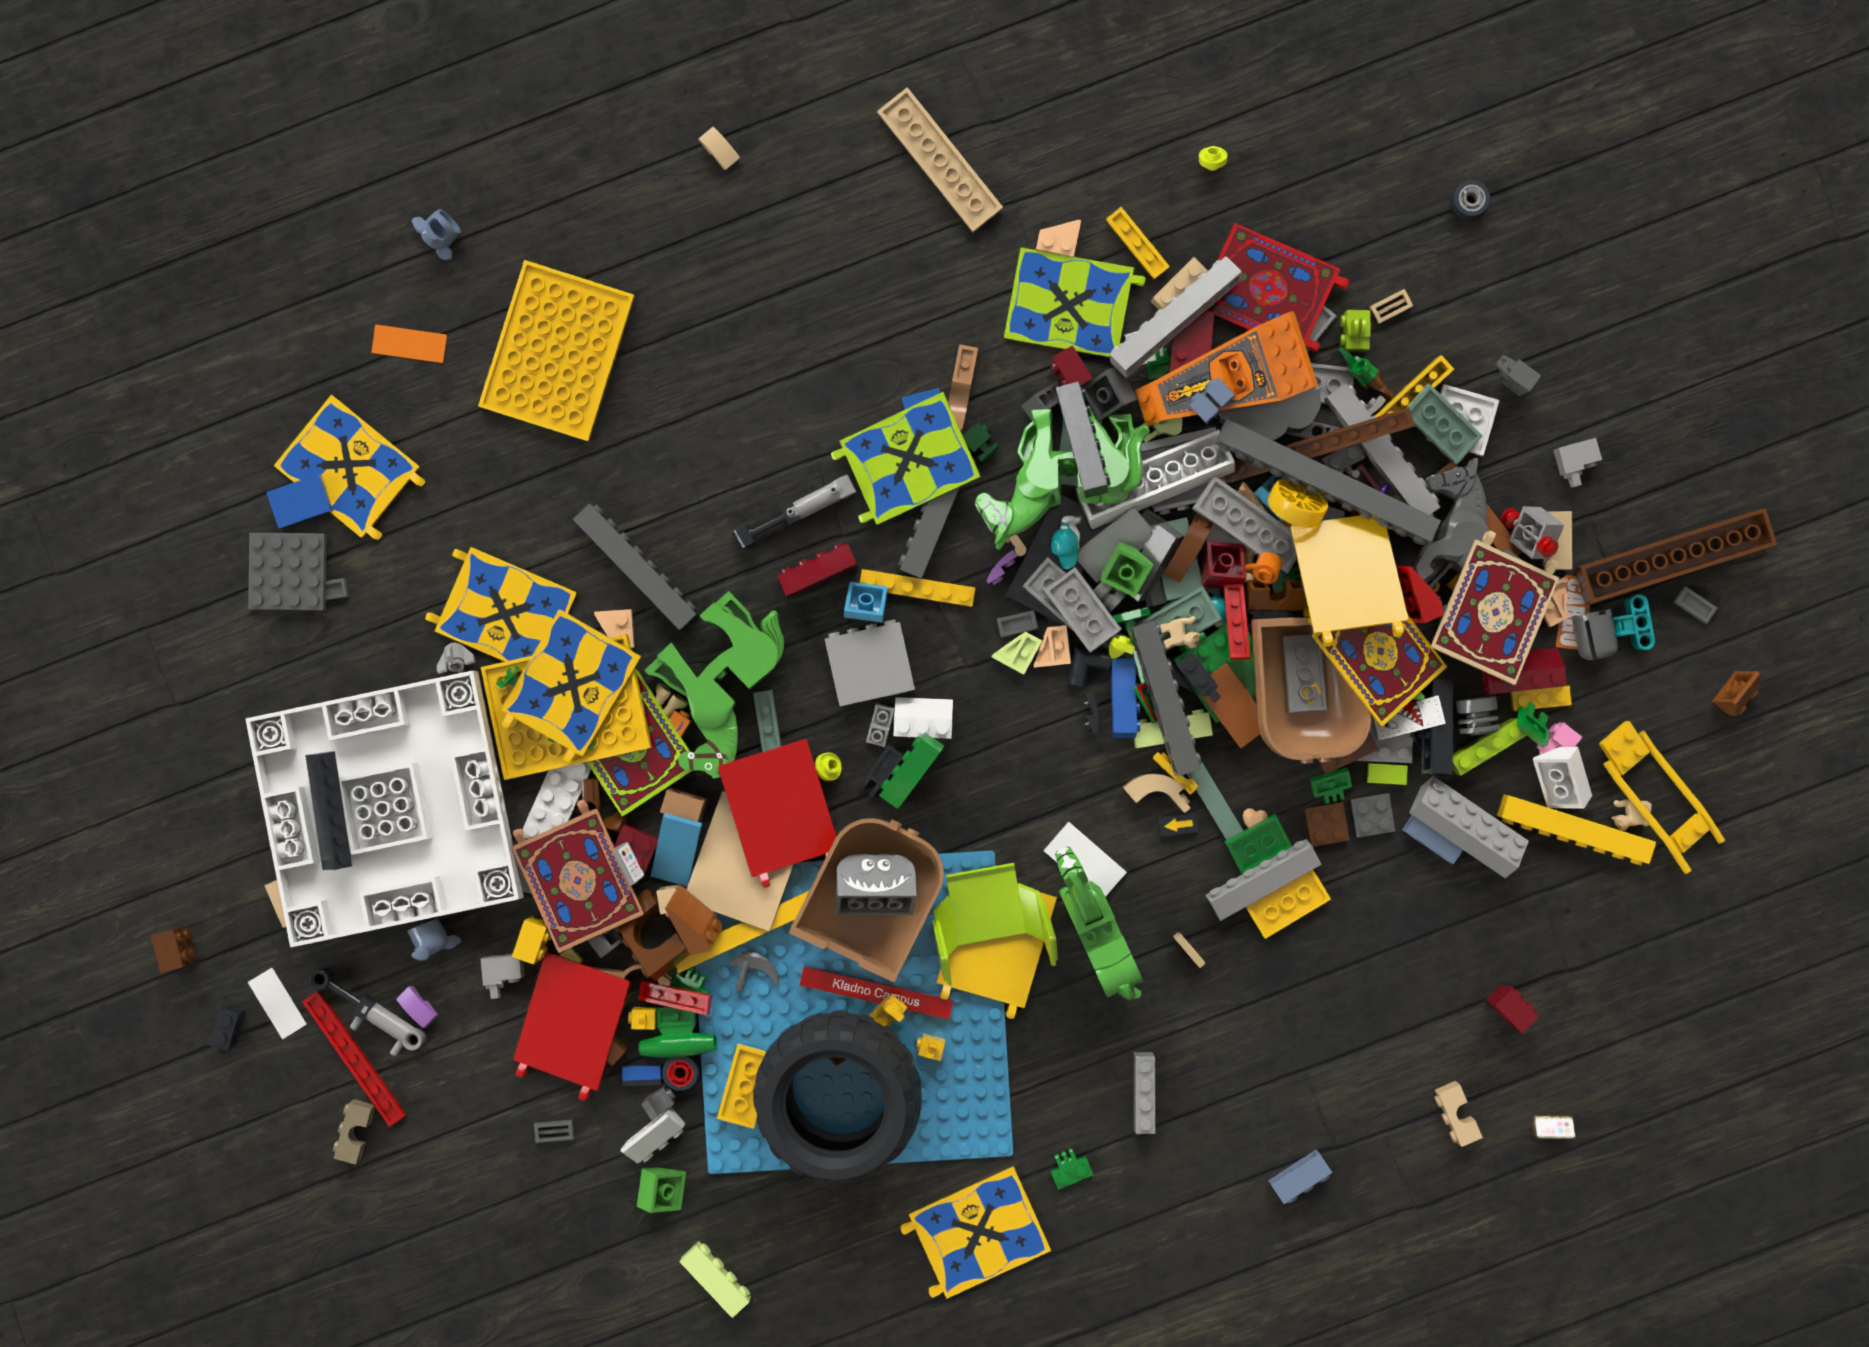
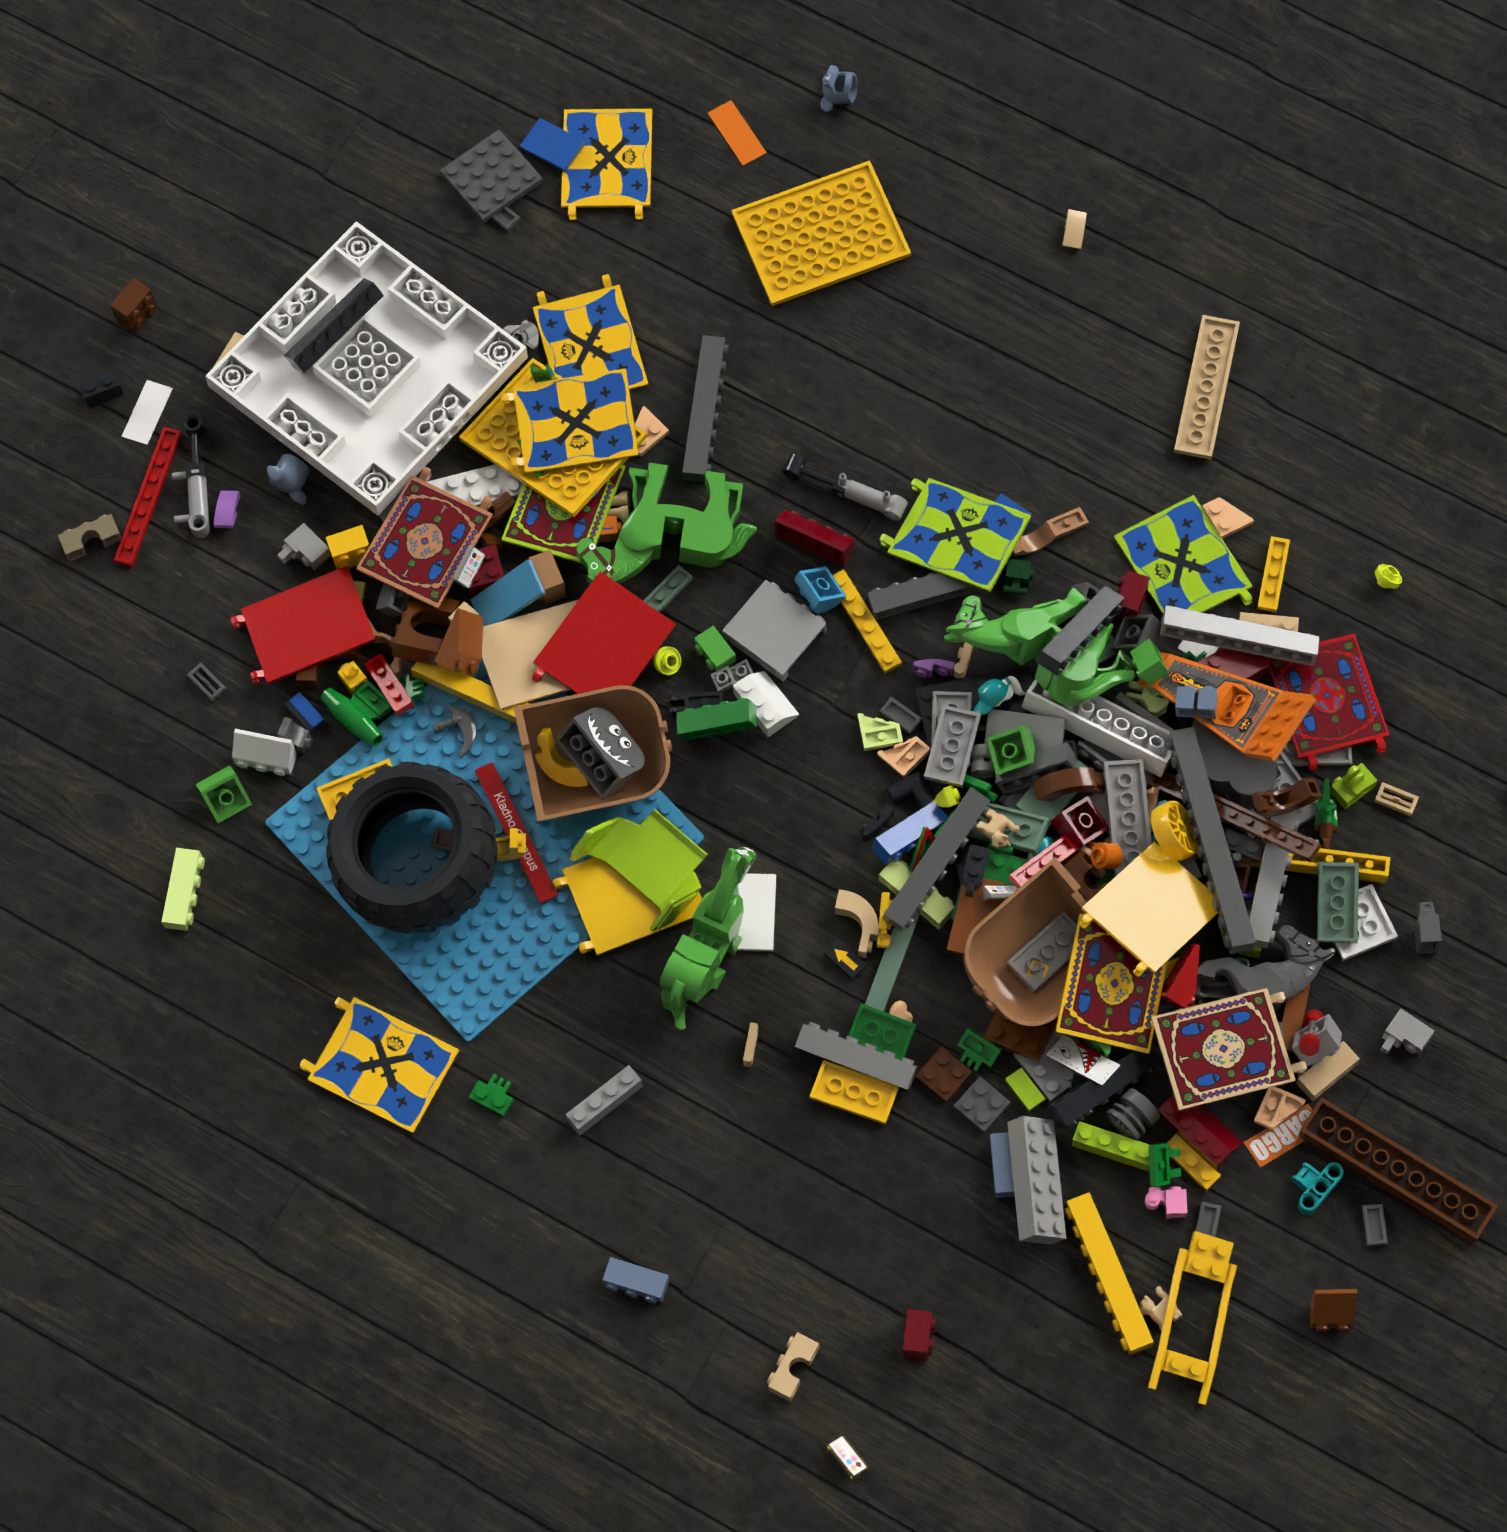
camera: 55 degrees right, 20 degrees down
wheel [662,1056,700,1091] -> none
yellow brick [915,1033,945,1061] -> none
white slope [1533,747,1592,808] -> none
dark grey cylinder [1571,609,1618,660] -> none
none -> yellow arch [535,727,589,787]
none -> bright green brick [694,625,736,672]
none -> slope [983,885,1017,901]
none -> bright green brick [1130,639,1170,685]
none -> dark grey tile [1195,1201,1221,1237]
none -> reddish brown arch [1251,778,1322,817]

